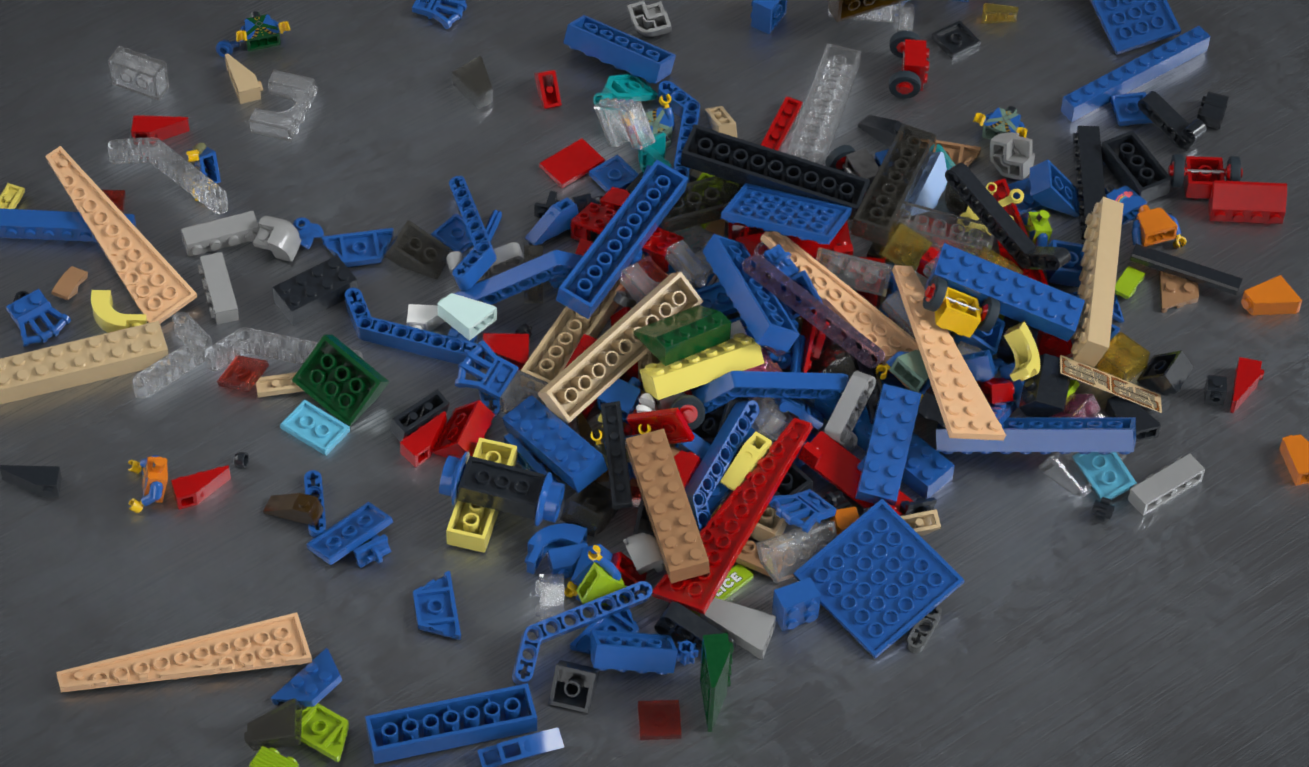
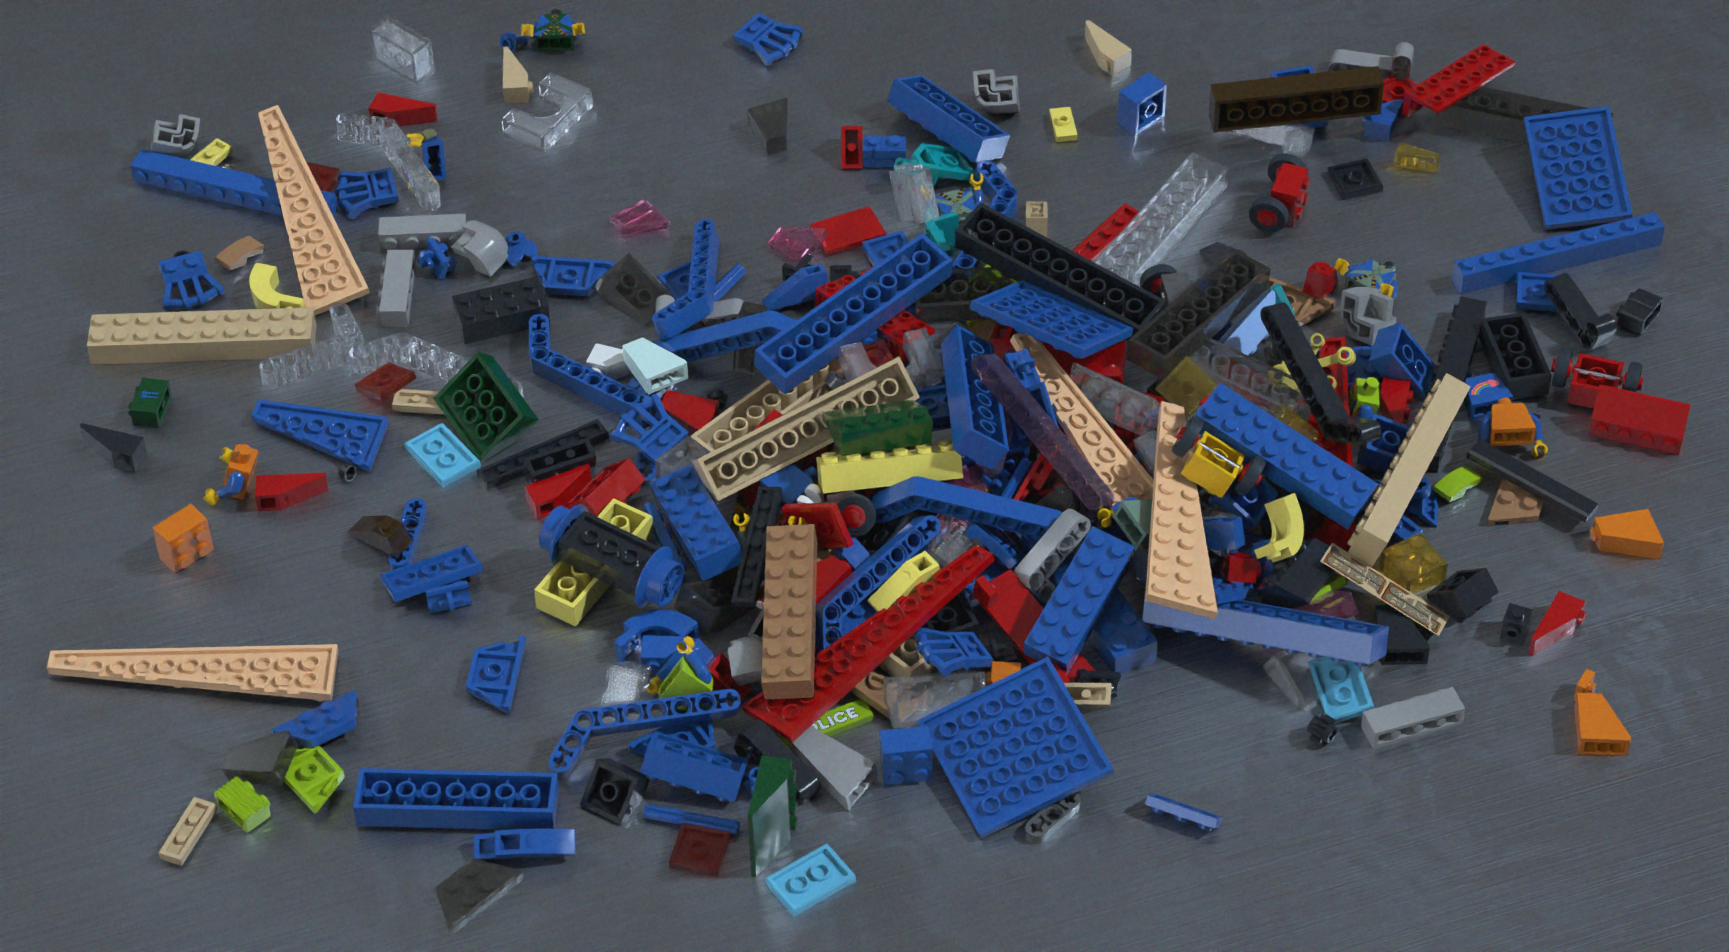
camera: 20 degrees right, 5 degrees down
none -> dark green brick [128,377,172,428]
none -> orange brick [152,504,214,574]
none -> blue wing [251,399,389,472]
none -> blue plate [334,168,399,219]
none -> blue hips [418,238,457,279]
none -> black tile [476,419,609,490]
none -> clear pink wing [610,199,670,235]
none -> blue axle [643,804,740,835]
none -> medium azure tile [765,843,856,917]
none -> clear pink wing [768,227,827,263]
none -> blue brick [863,135,906,167]
none -> light yellow plate [1049,107,1077,142]
none -> plate [1145,793,1223,831]
none -> red slope [1303,262,1338,299]
none -> red slope [1378,377,1414,425]
none -> orange plate [1574,669,1597,701]

